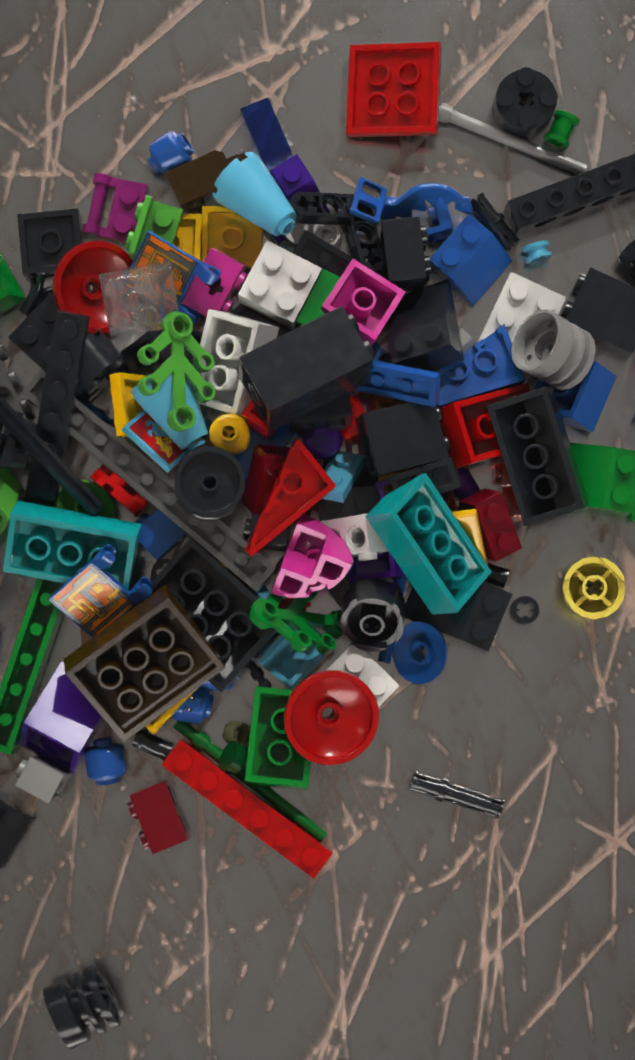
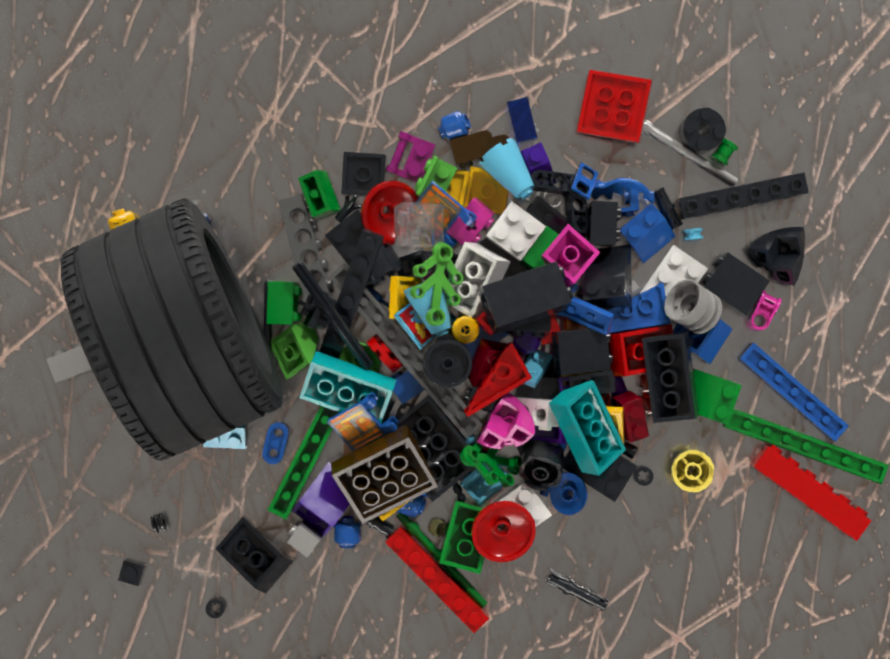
camera: 10 degrees right, 5 degrees up
dark red brick [127,780,189,854] -> none
dark green tile [219,741,247,774] -> none

